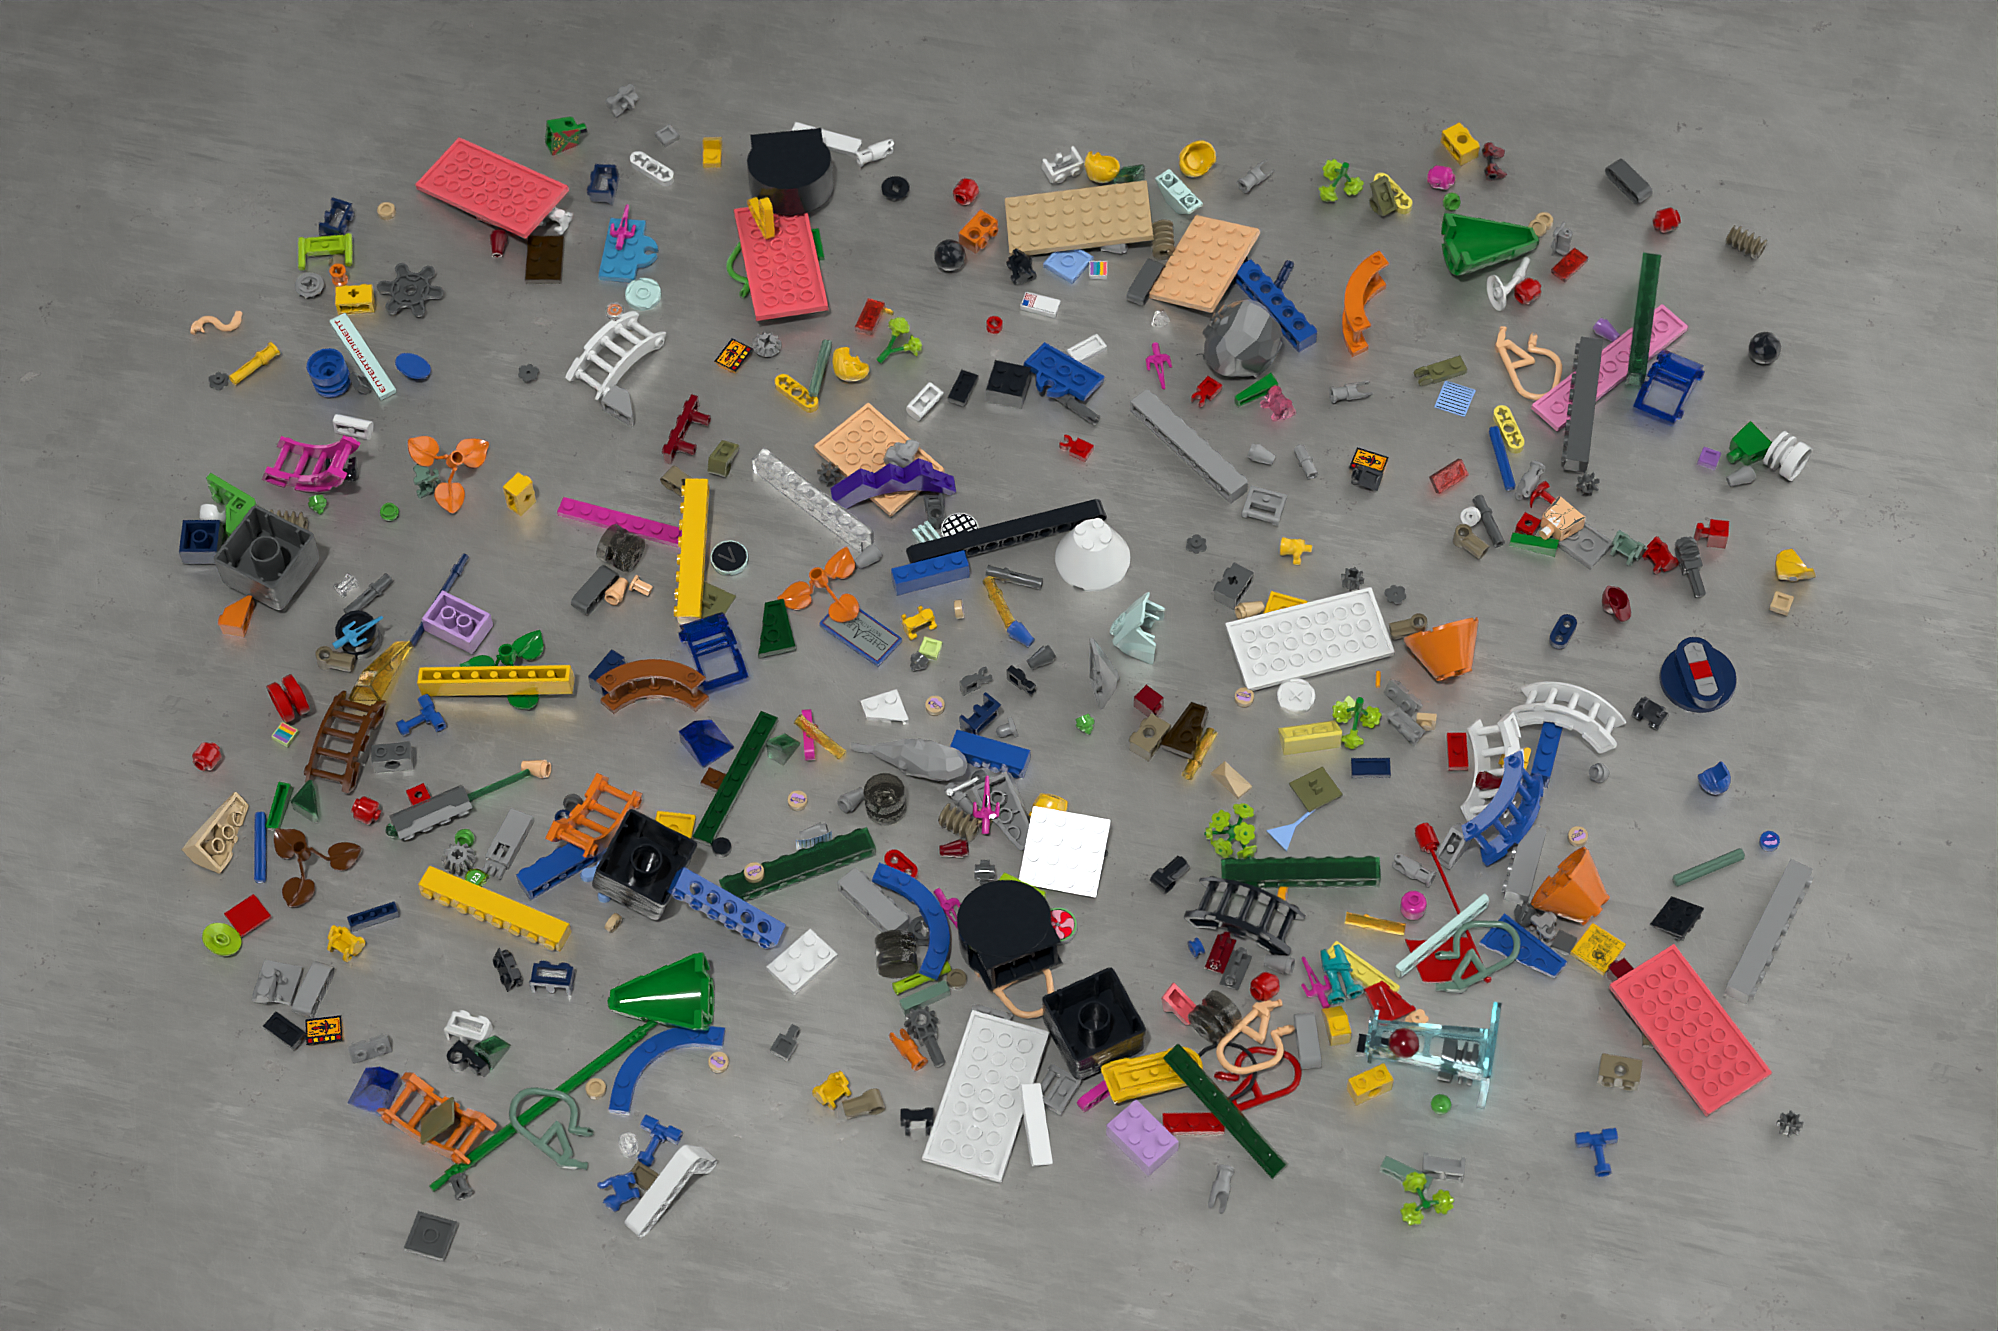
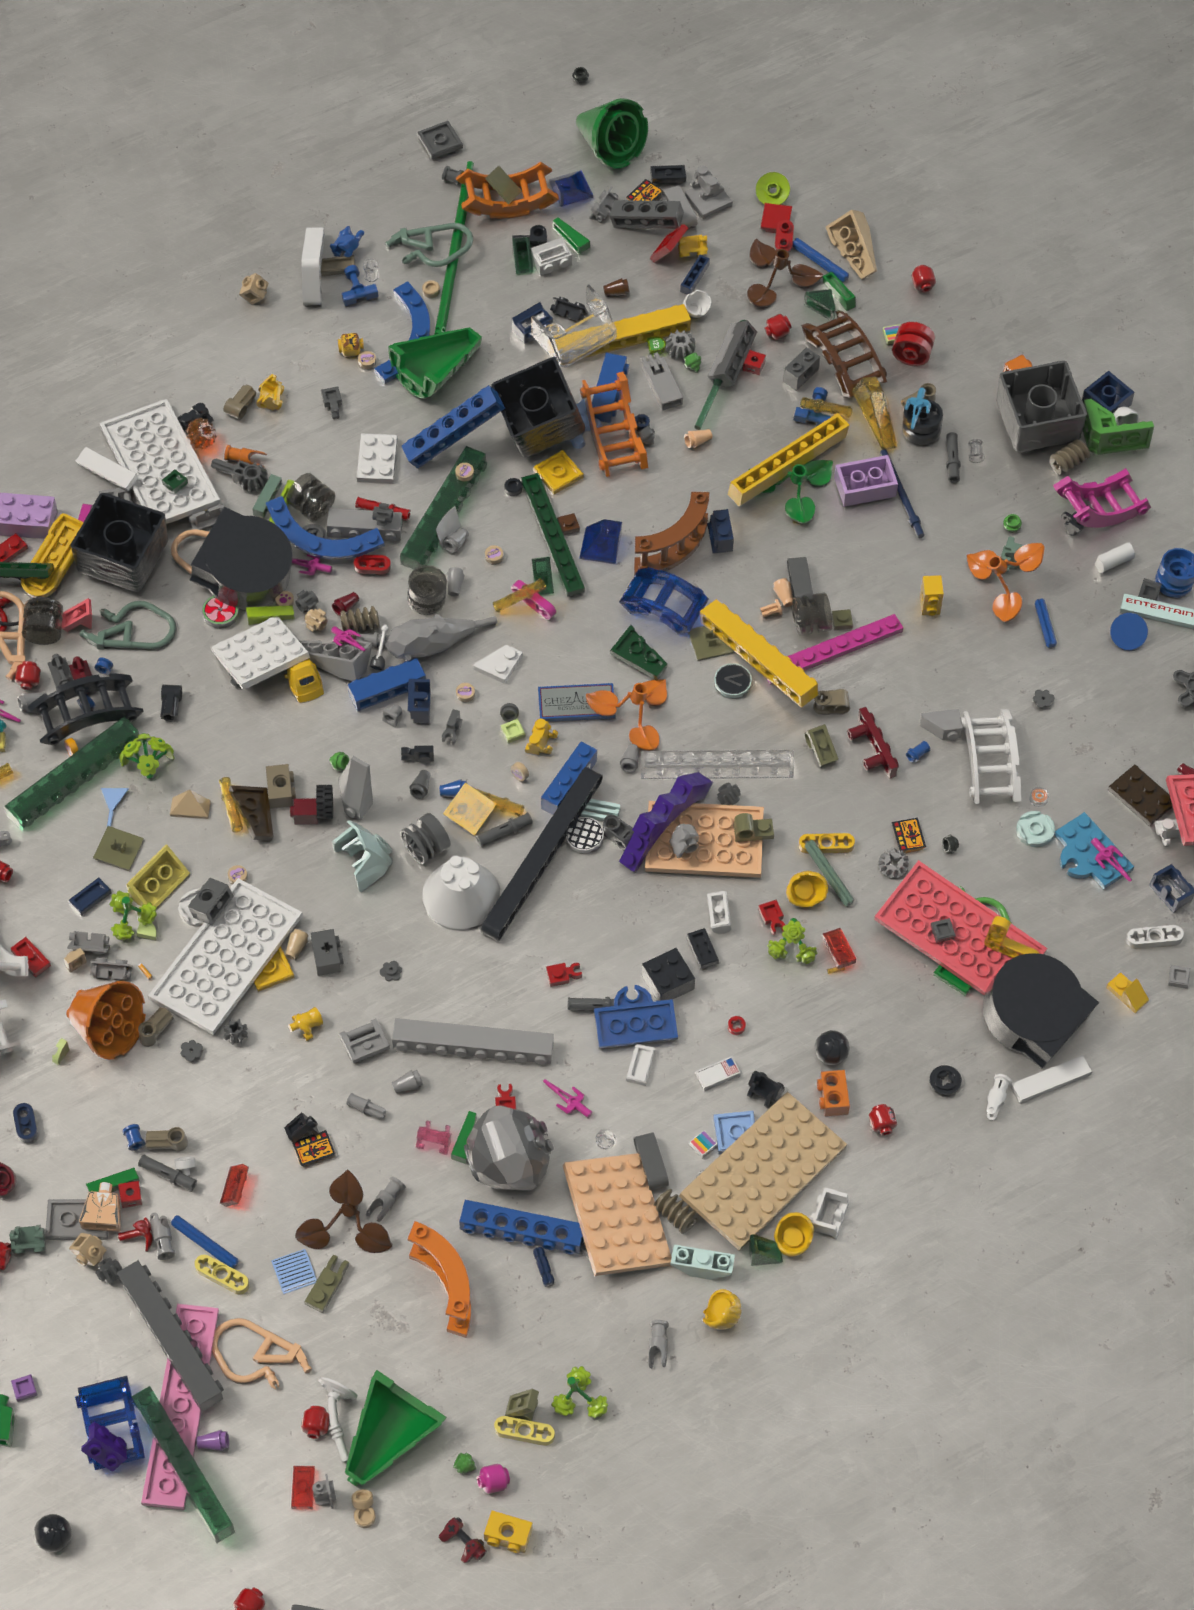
camera: 135 degrees right, 0 degrees up
none -> yellowish green tile [52,1038,70,1065]
none -> tan brick [69,1233,107,1266]
none -> sand green piece [79,601,176,650]
none -> dark purple bracket [81,1421,127,1472]
none -> blue bush [122,1124,146,1151]
none -> dark green plate [162,469,188,493]
none -> clear orange gear [185,418,217,450]
none -> dark grey brick [188,878,234,925]
none -> tan brick [239,273,269,304]
none -> reddish brown plant [295,1169,393,1253]
none -> tan gear [304,608,328,632]
none -> black tyre [316,785,333,819]
none -> yellow head [338,333,364,357]
none -> red pin [355,497,411,521]
none -> dark grey gear [372,503,393,526]
none -> dark grey wheel [400,813,451,864]
none -> yellow tile [443,783,497,836]
none -> clear windscreen [531,284,617,367]
none -> green piece [553,217,590,254]
none -> pearl dark grey plate [572,67,589,83]
none -> green cone [576,98,648,168]
none -> reddish brown cone [603,278,630,296]
none -> dark grey brick [610,200,684,229]
none -> red tile [650,224,688,263]
none -> white hair [683,290,712,318]
none -> olive plate [733,813,774,842]
none -> red plate [758,899,785,935]
none -> red plate [775,219,794,252]
none -> clear yellow pin [800,397,852,418]
none -> olive plate [832,609,853,630]
none -> blue pin [906,741,930,762]
none -> dark grey tile [930,918,956,943]
none -> pearl dark grey plate [942,834,959,853]
none -> blue axle [1035,598,1057,648]

